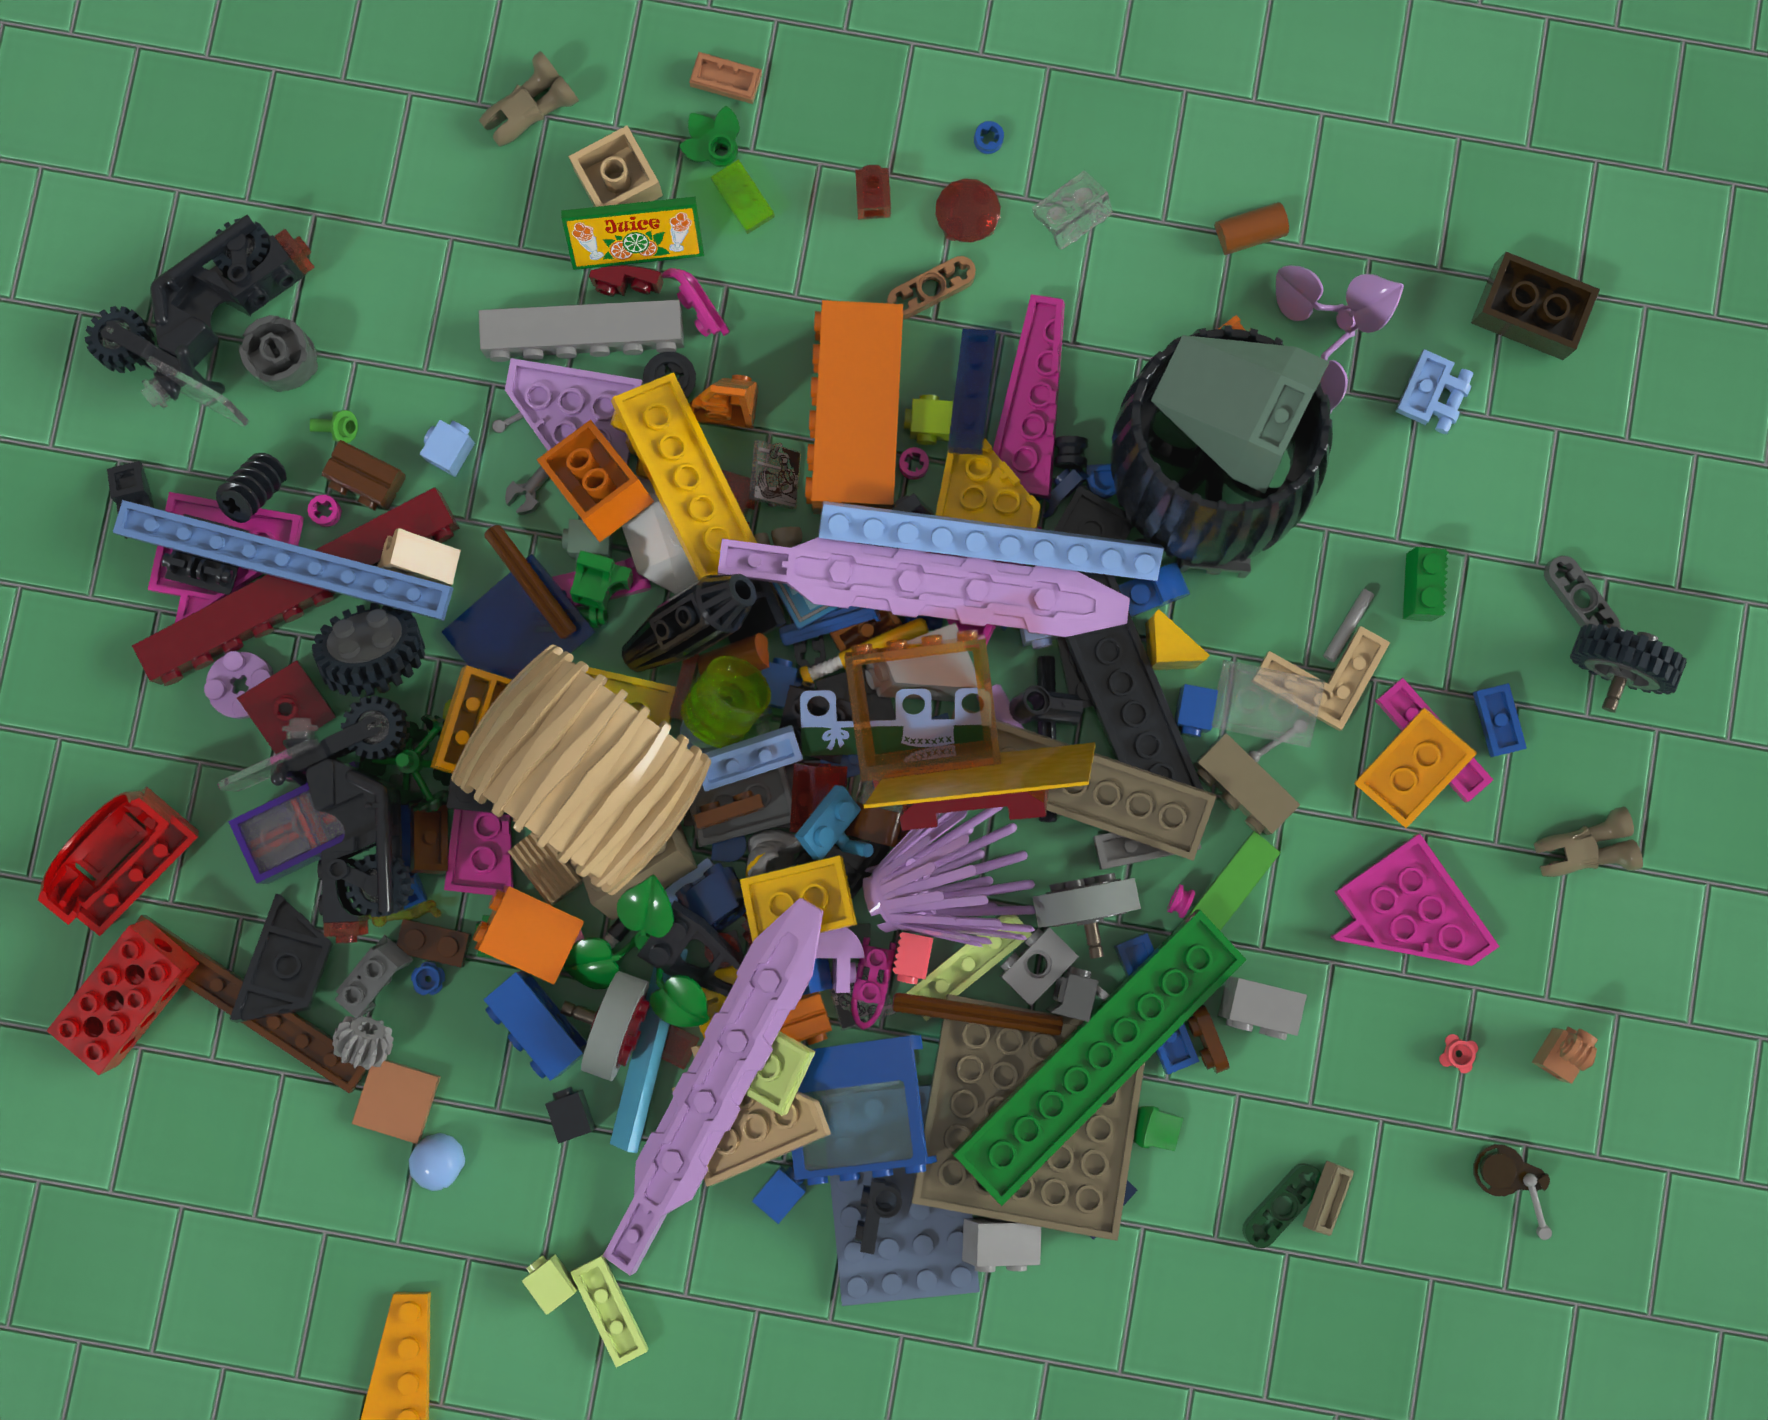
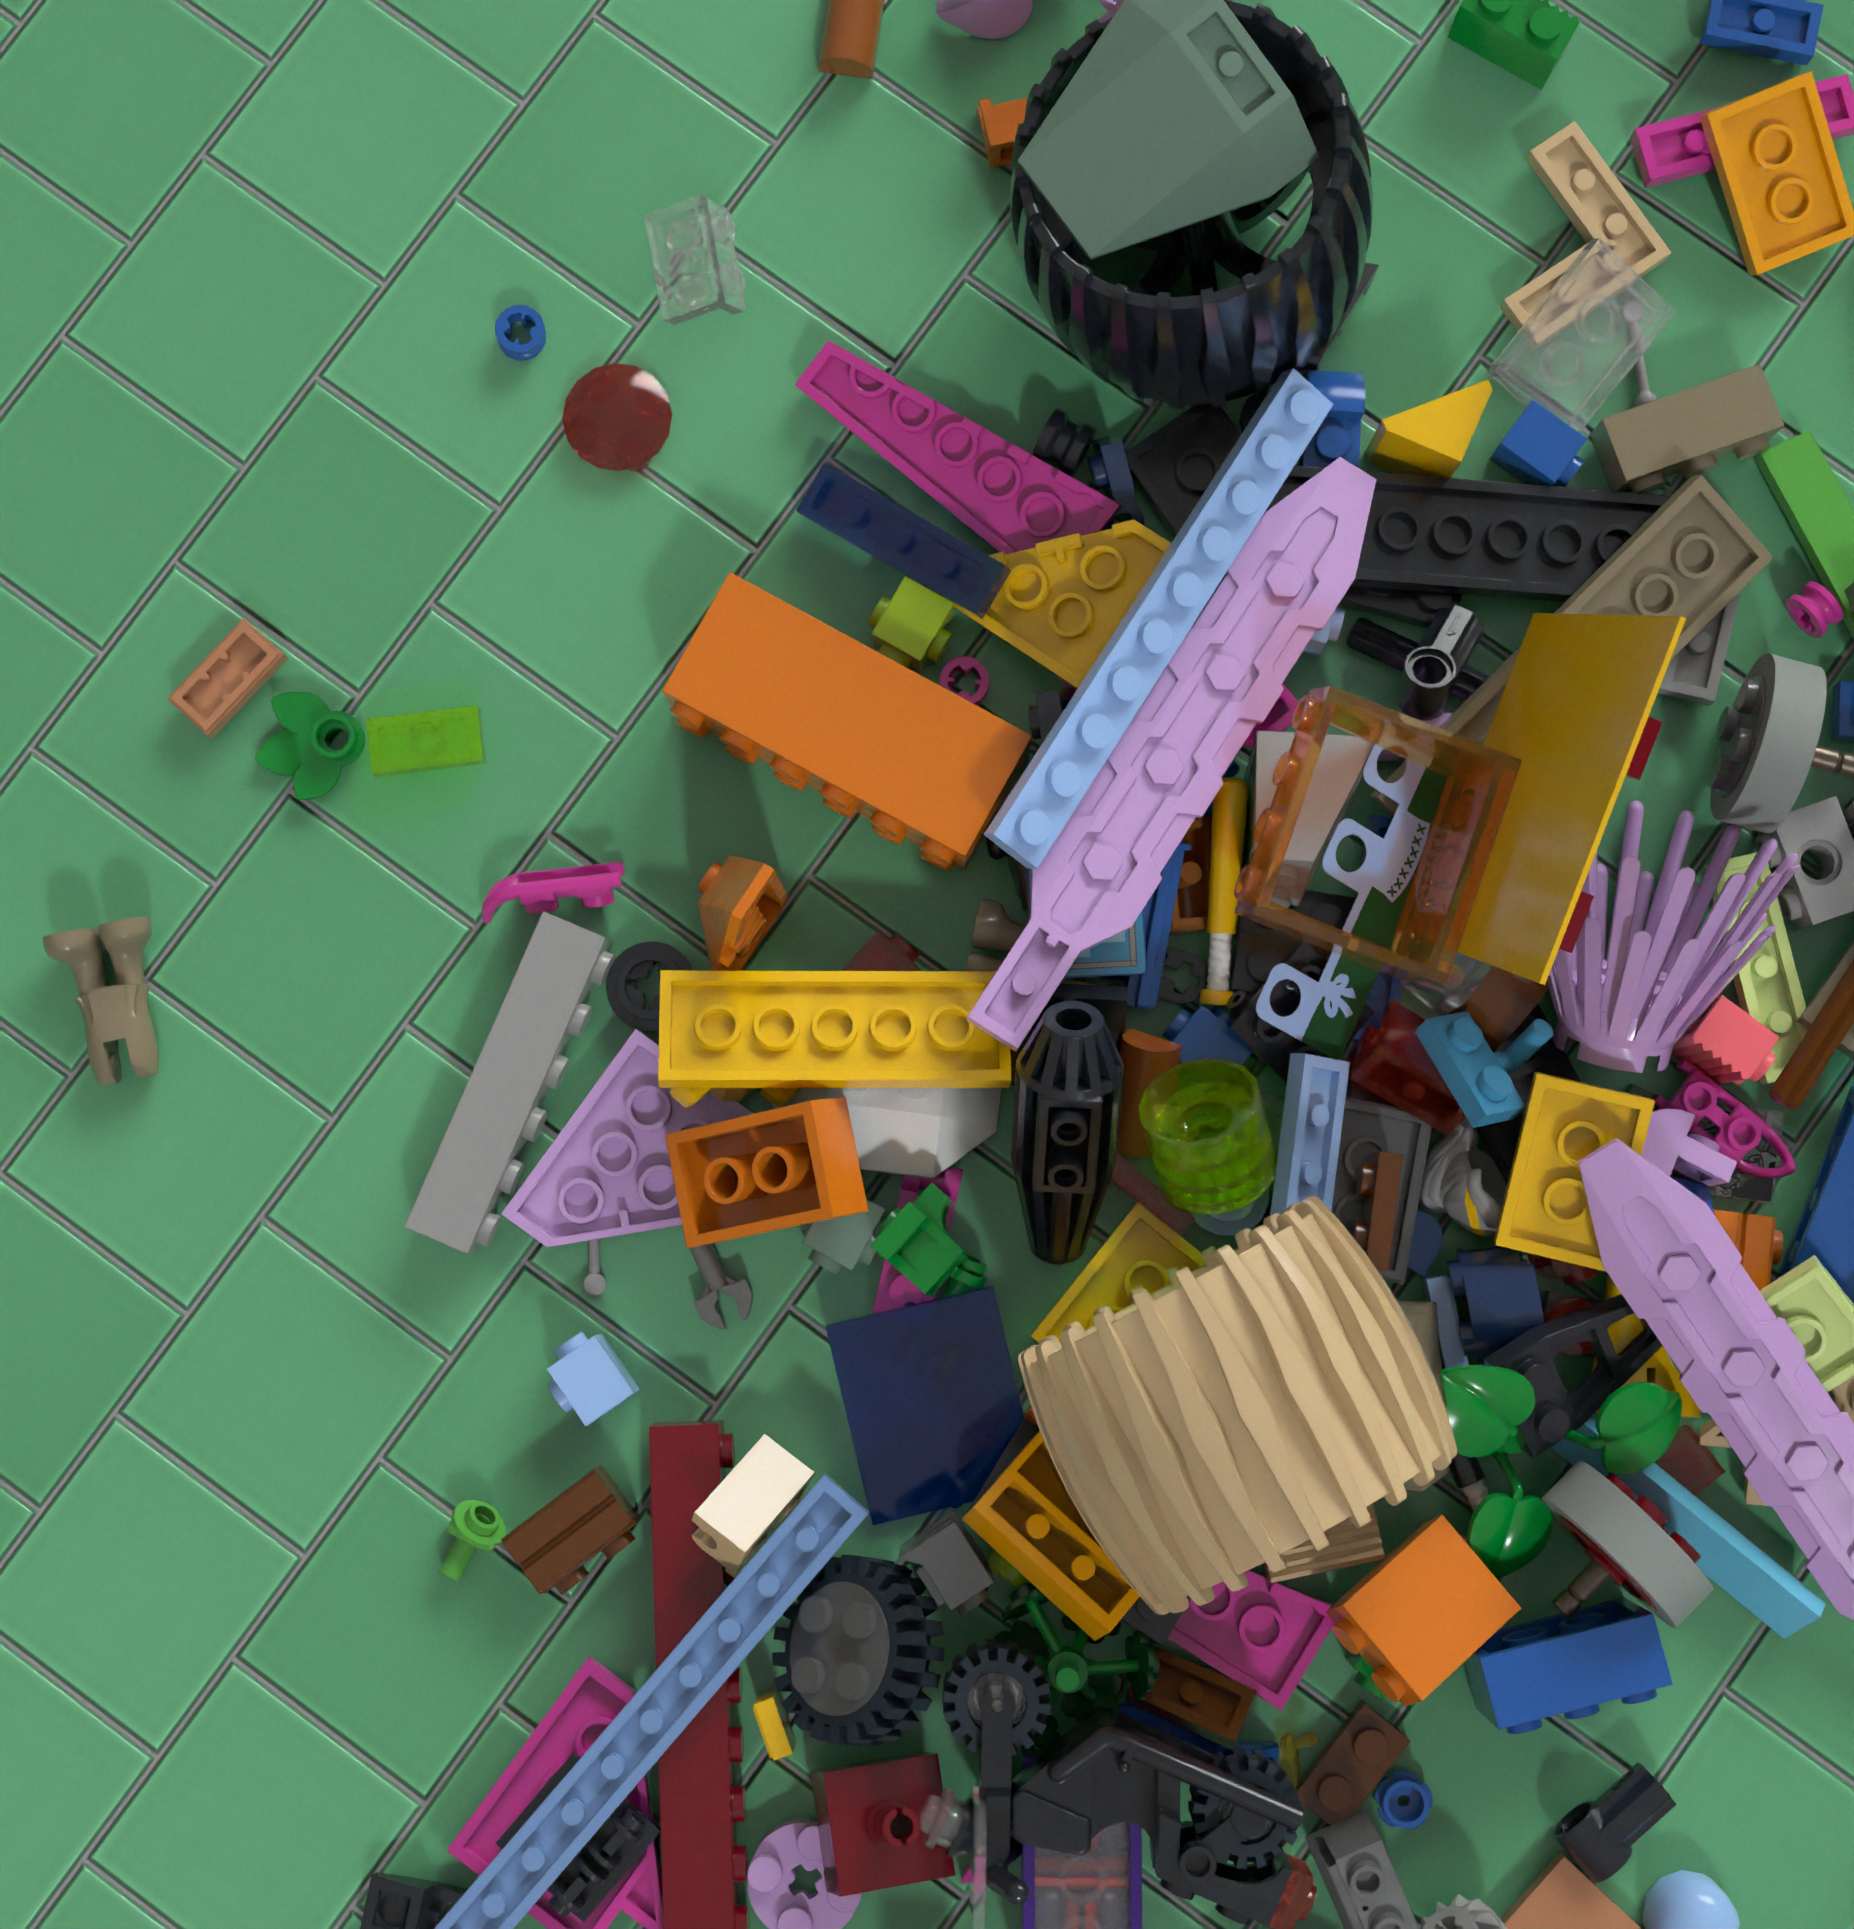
camera: 55 degrees left, 0 degrees up
black piece [85,215,315,427] -> none
black piece [216,453,287,523] -> none
dark grey brick [239,315,318,392] -> none
dark pink bush [307,495,342,527] -> none
reddish brown axle [484,524,576,639] -> none
black brick [545,1087,596,1144] -> none
tile [561,196,704,270] -> none
tan brick [568,126,663,207] -> none
dark red slope [589,266,664,297] -> none
piece [749,440,801,509] -> none
clear red brick [855,165,891,220] -> none
medium nougat beam [887,256,976,320] -> none
blue tile [1085,463,1116,499] -> none
light grey piece [1323,589,1374,662] -> none
none -> yellow tile [752,1688,796,1761]
none -> dark grey window [898,1509,994,1615]
none -> black piece [1553,1762,1677,1883]

